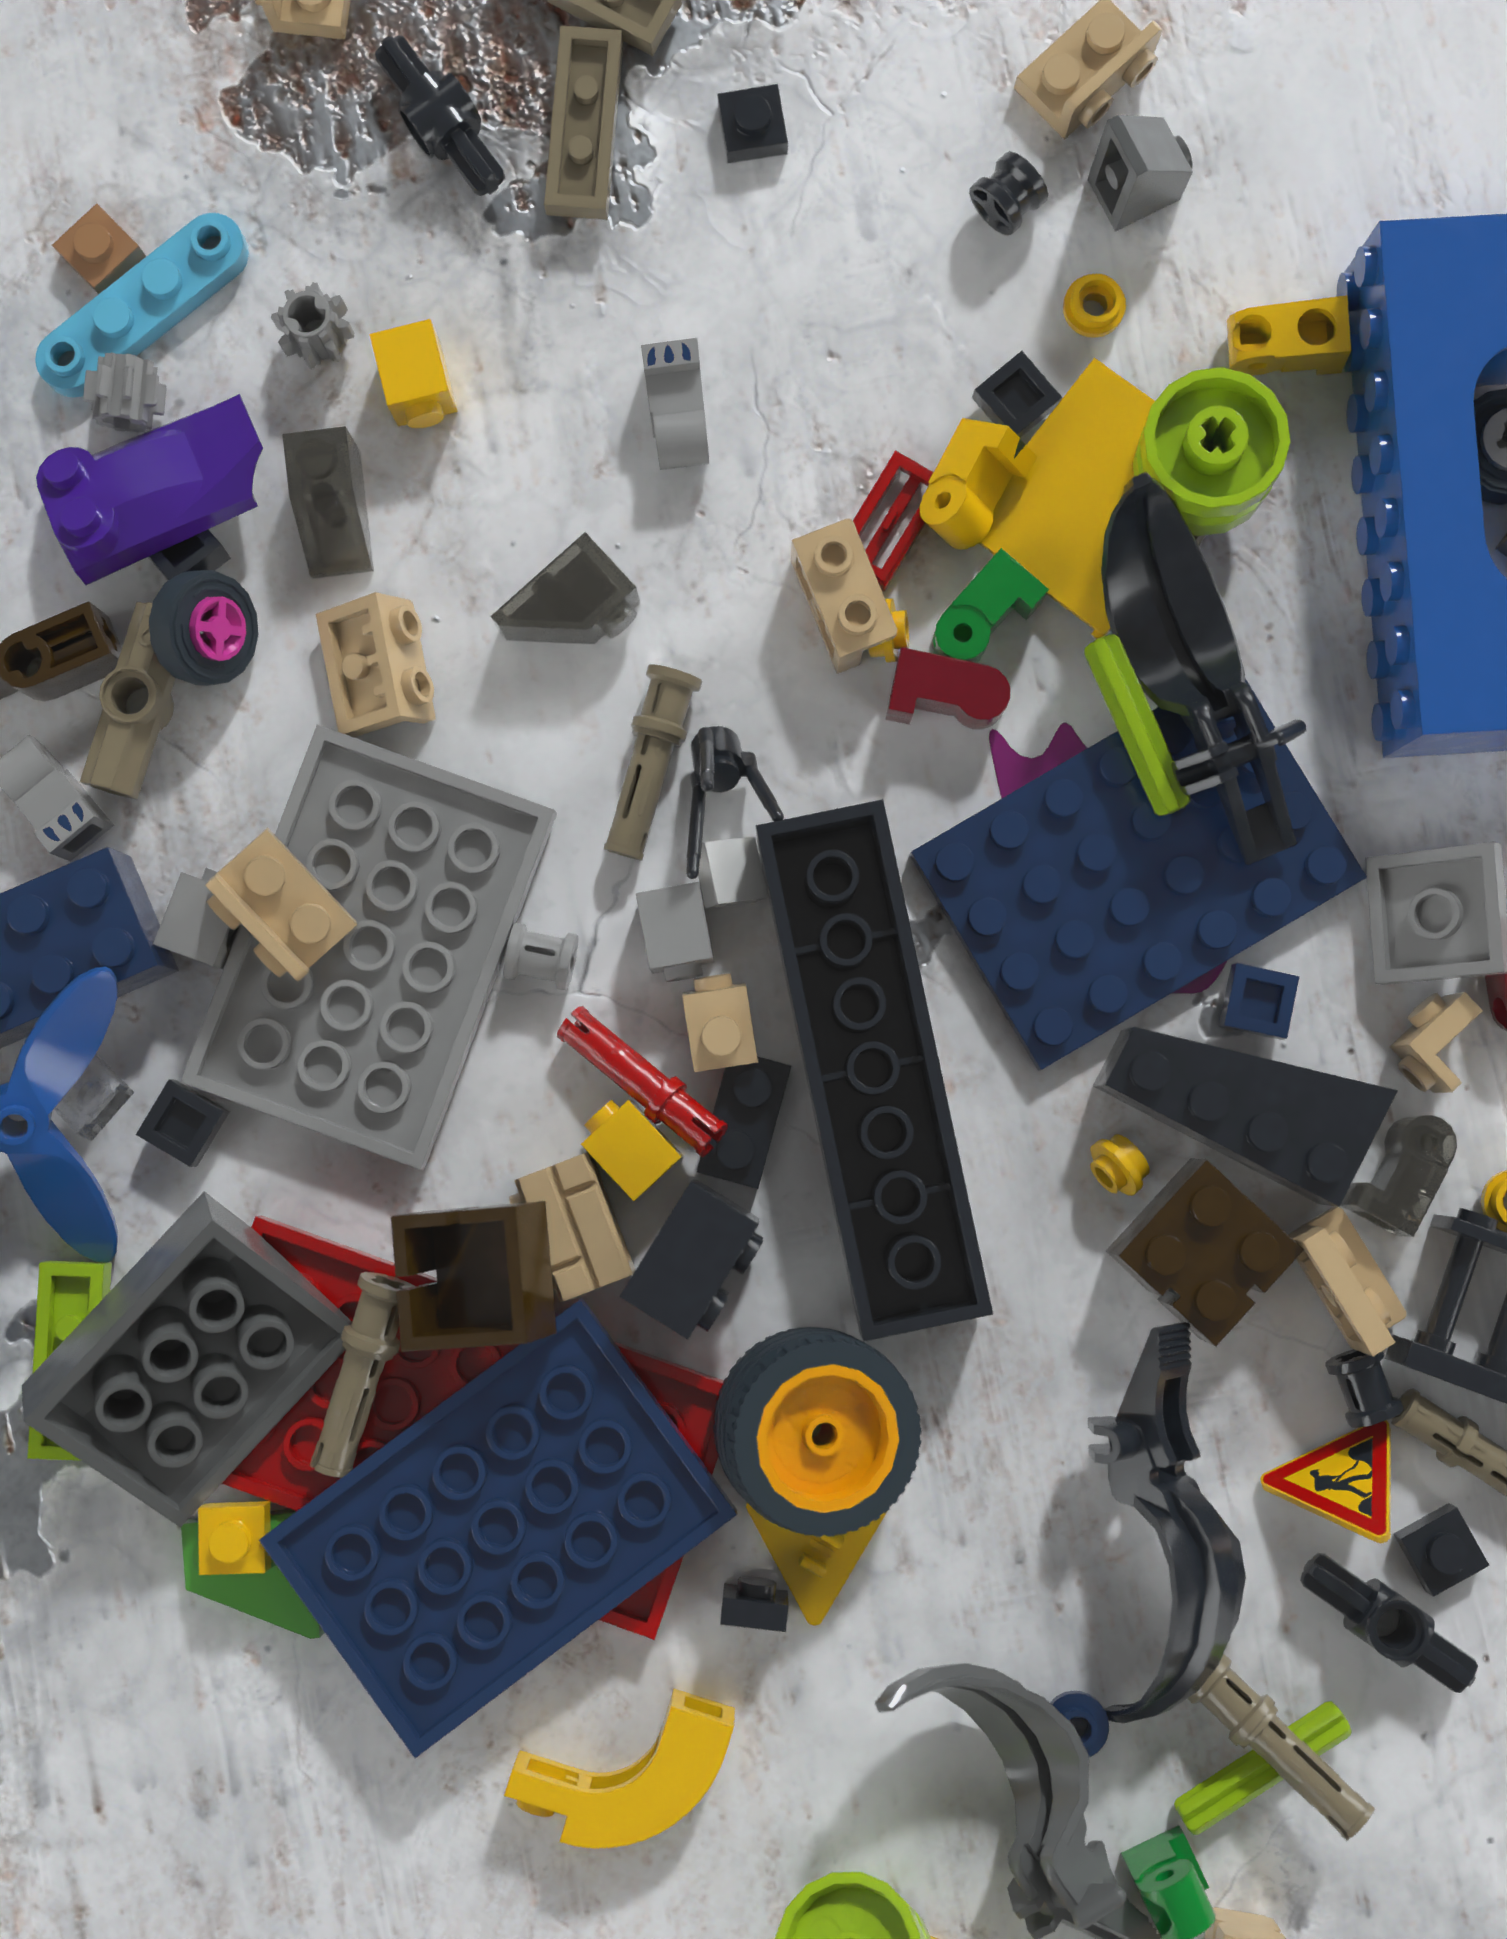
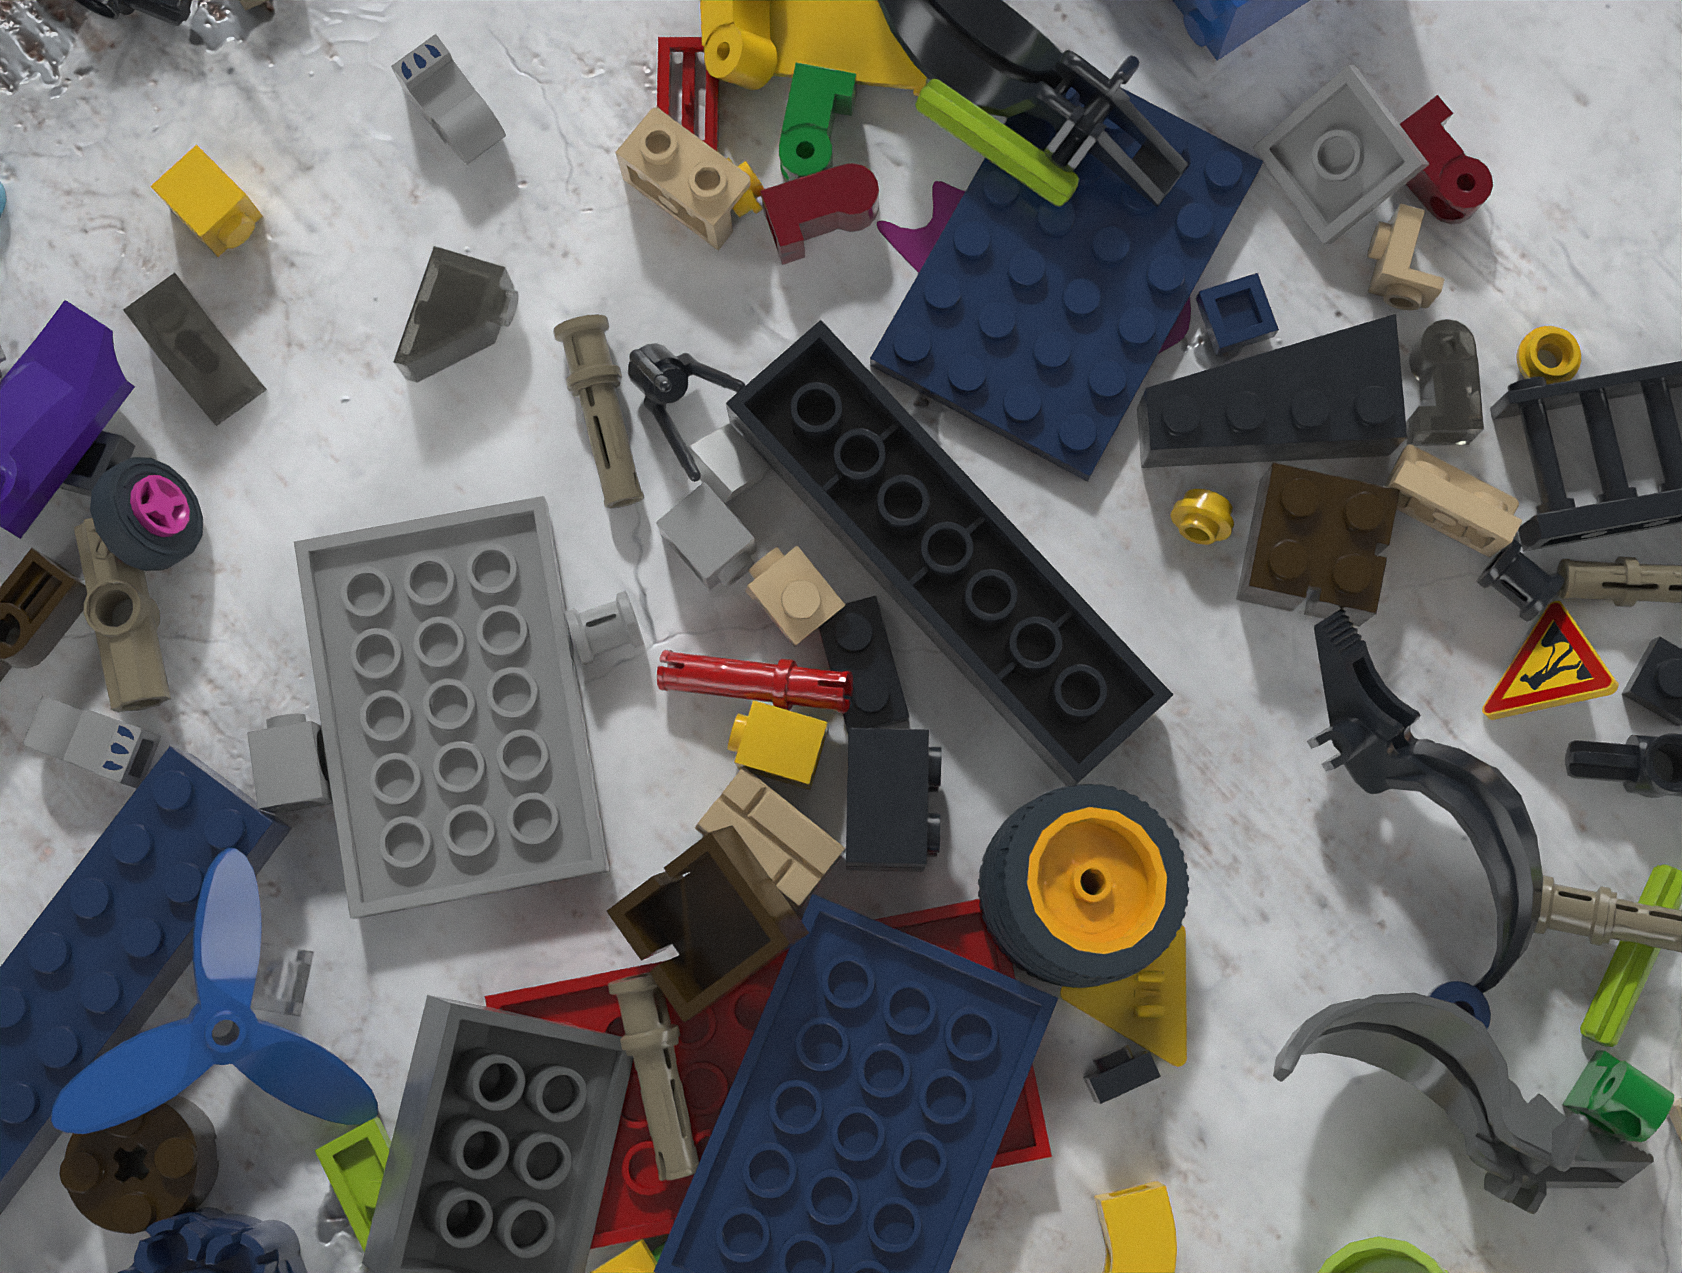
camera: 30 degrees left, 5 degrees down
black plate [136,1079,230,1167] -> none
tan bracket [206,827,357,982] -> none
light grey gear [271,282,355,369] -> none
tan bracket [315,592,436,738] -> none

